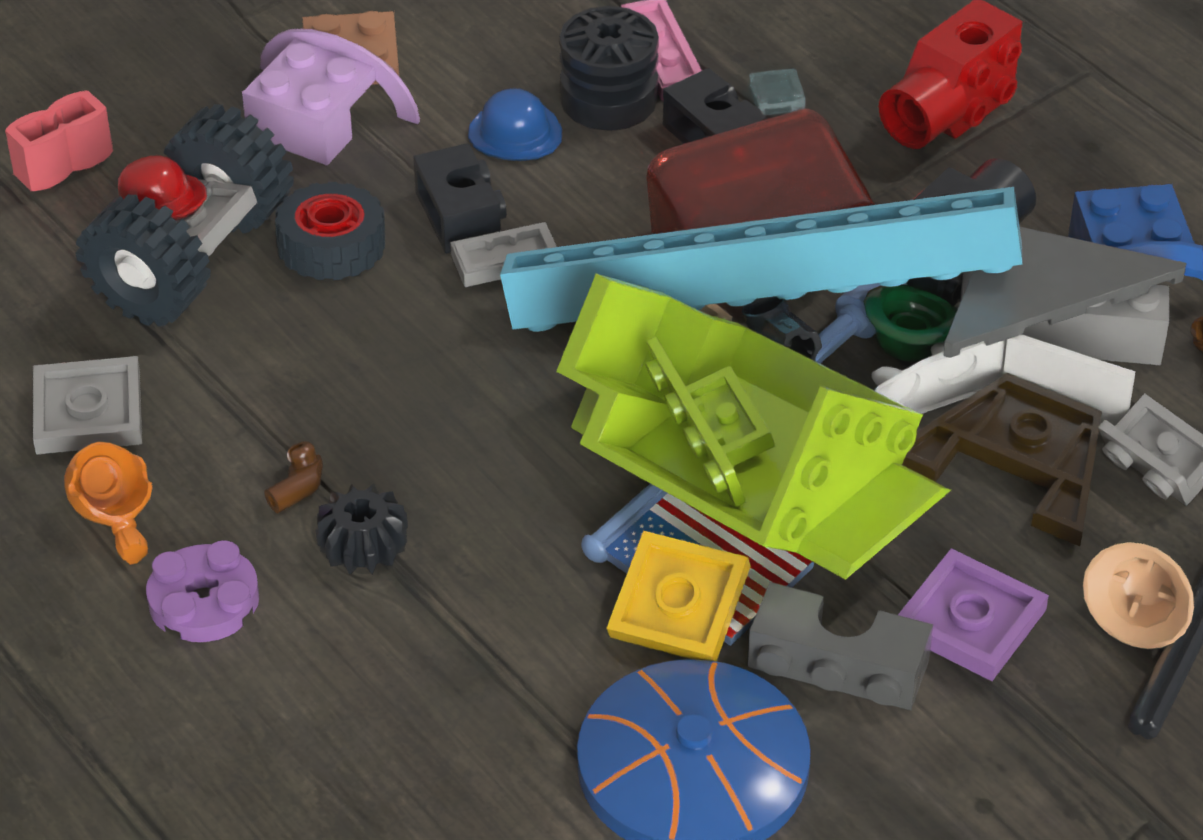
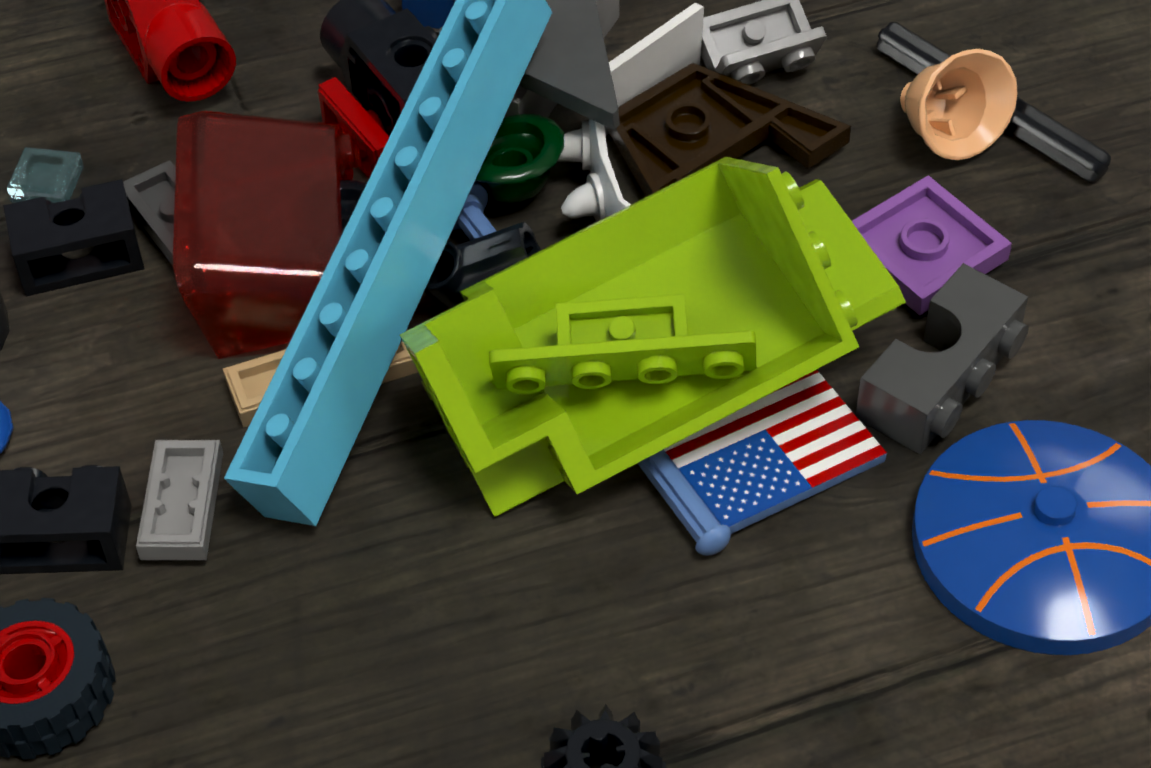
camera: 70 degrees left, 5 degrees up
yellow plate [607,531,751,661] -> none

